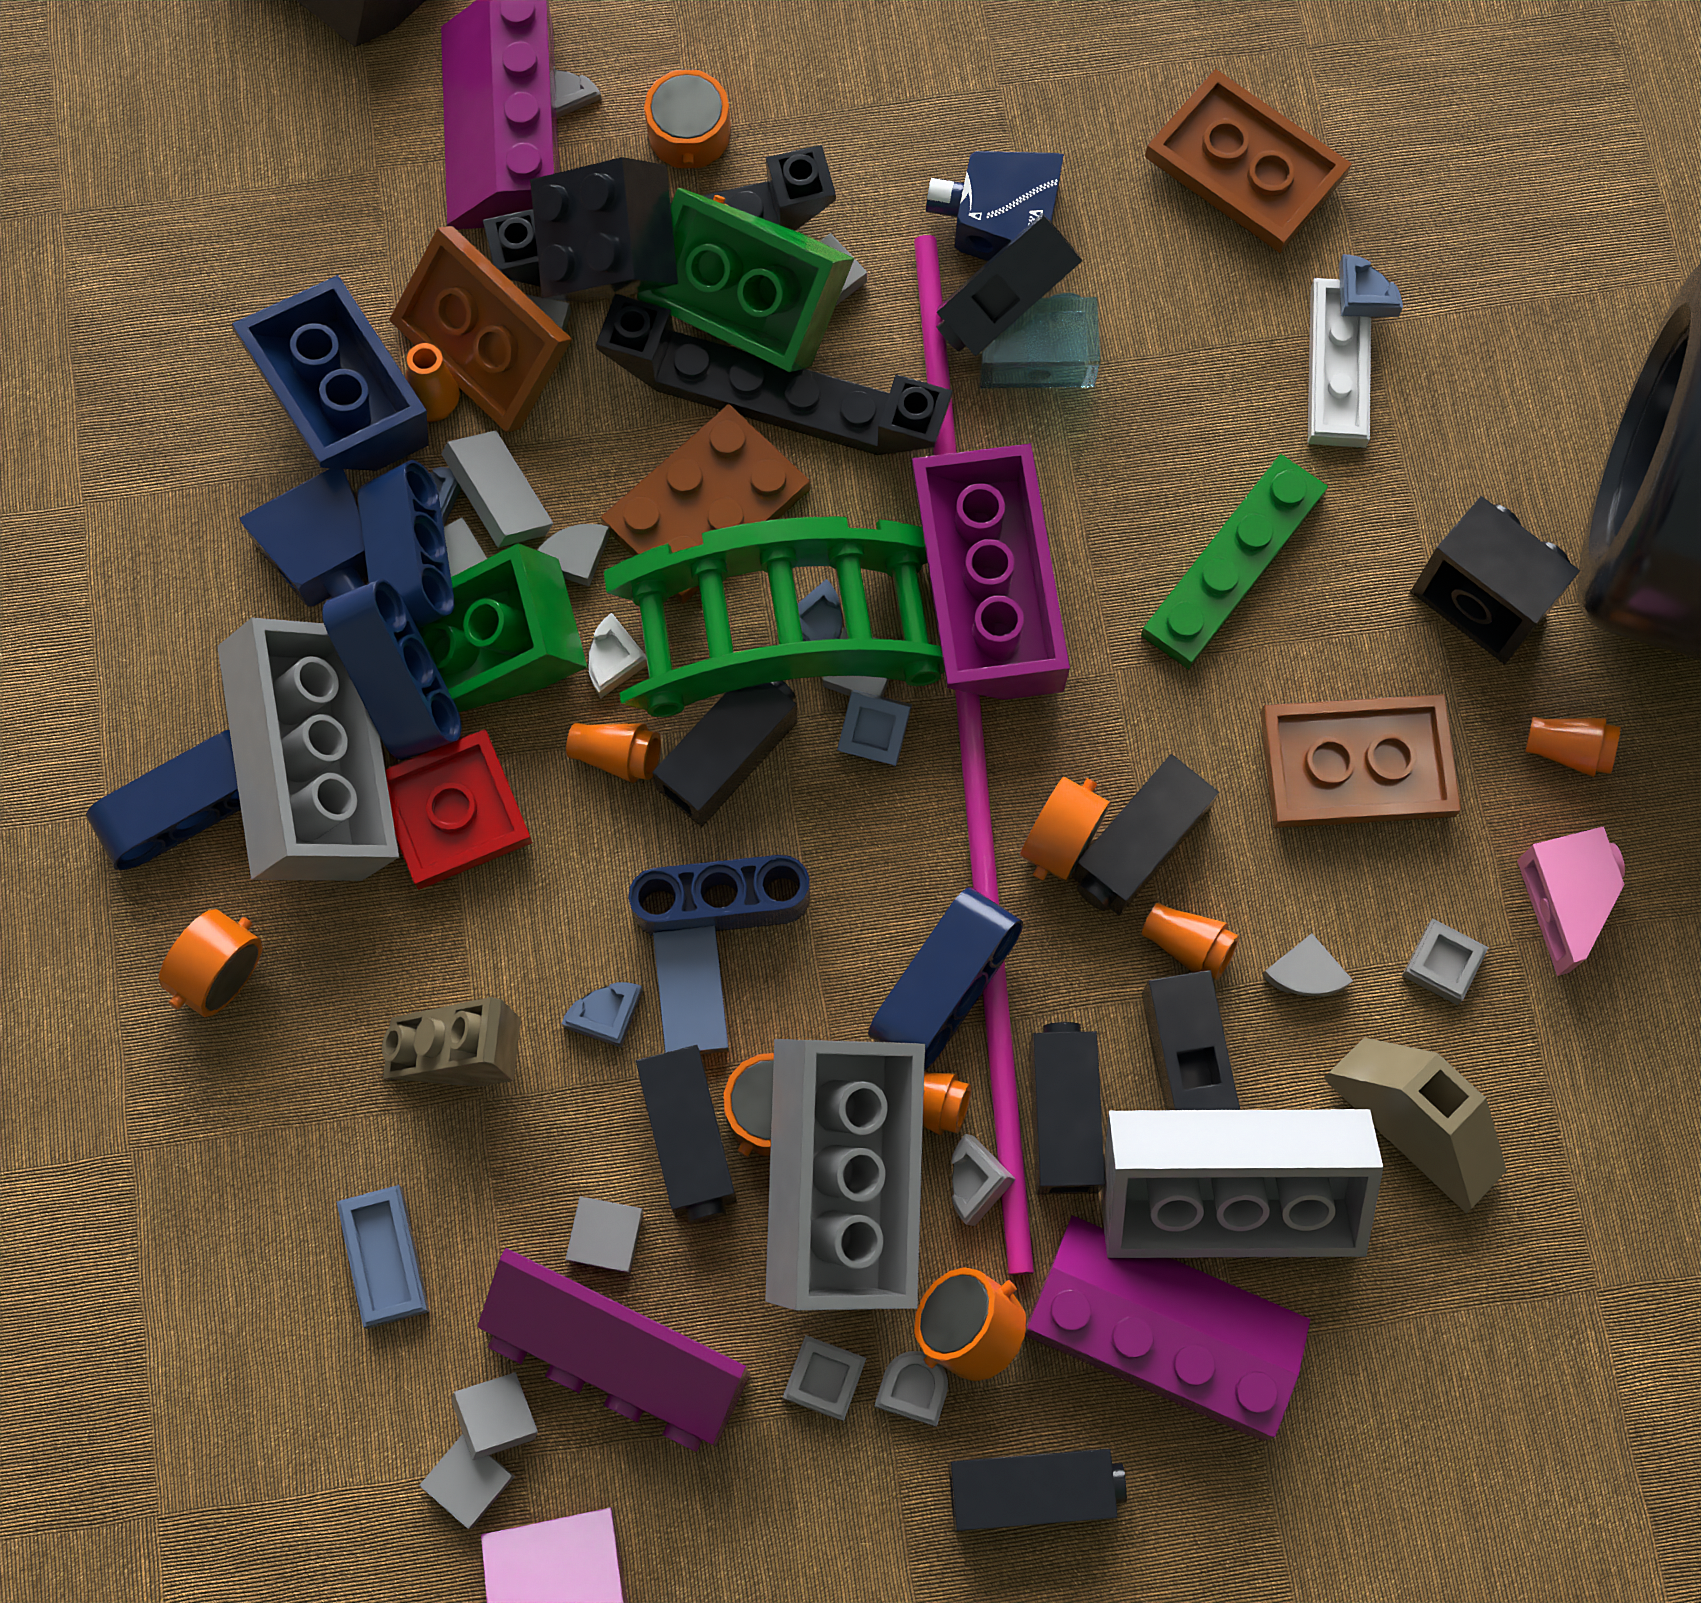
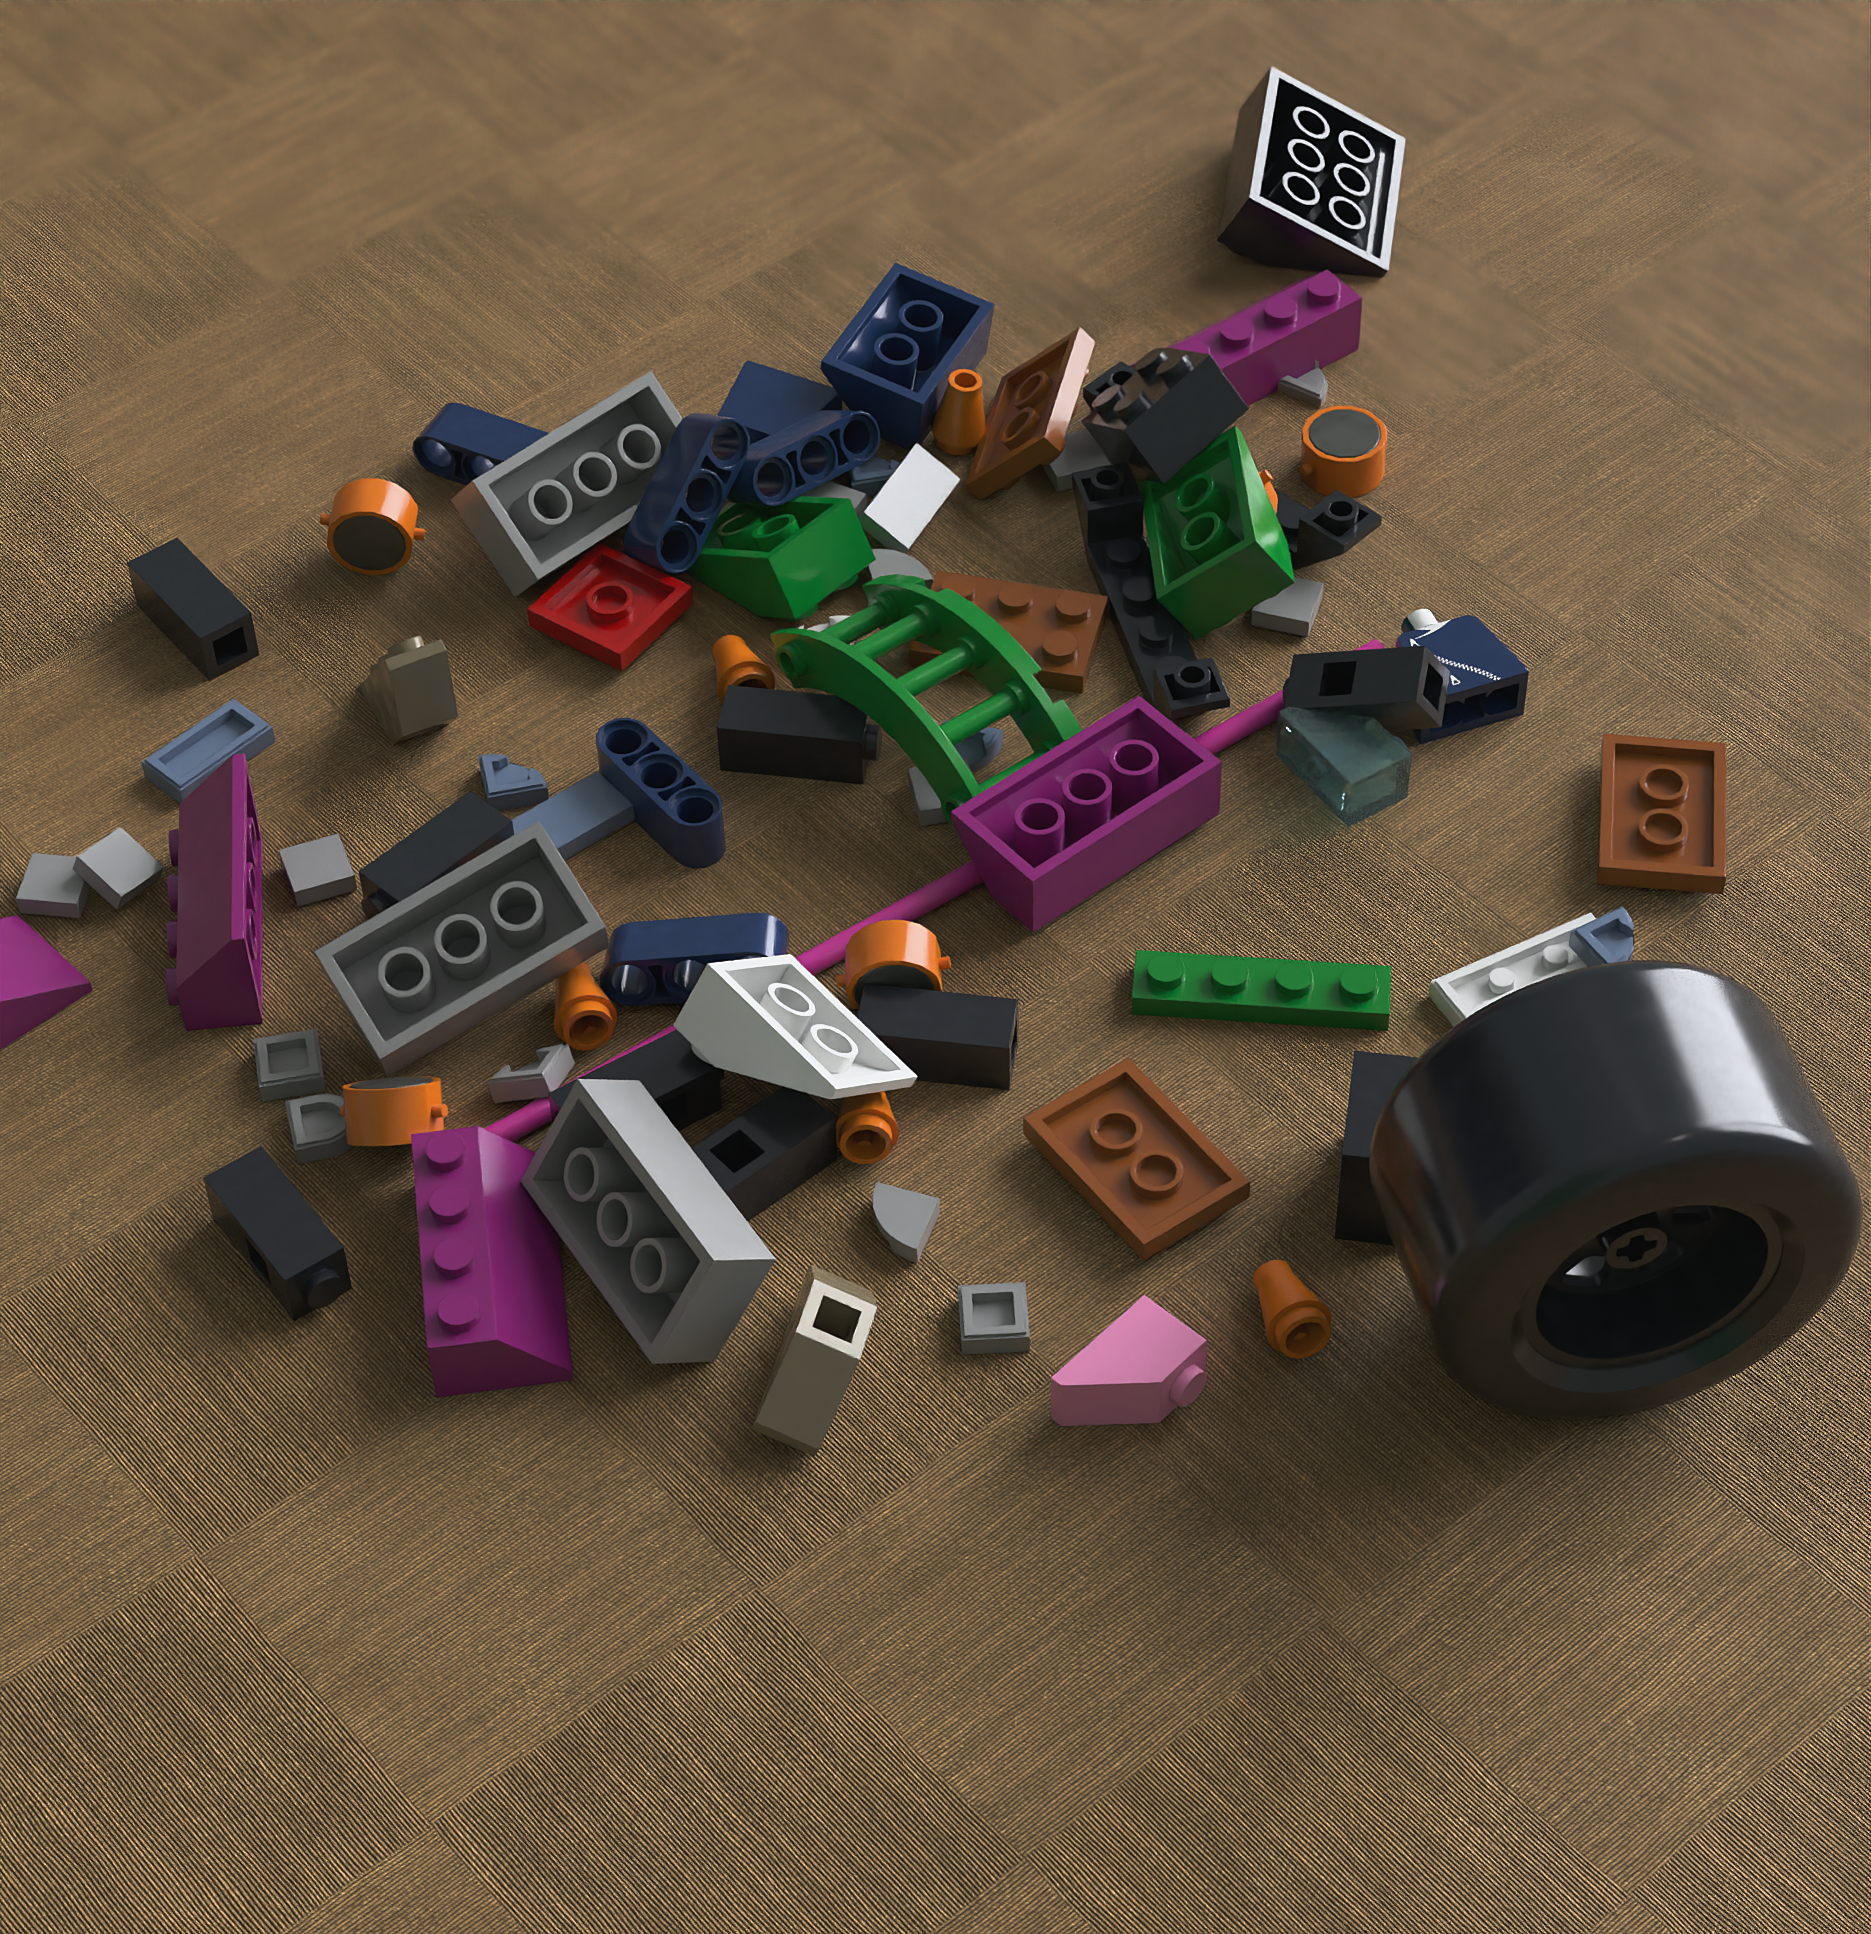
camera: 60 degrees right, 25 degrees down
sand blue tile [837,689,912,766] -> none
none -> black brick [127,538,259,681]
none -> white slope [673,954,918,1099]

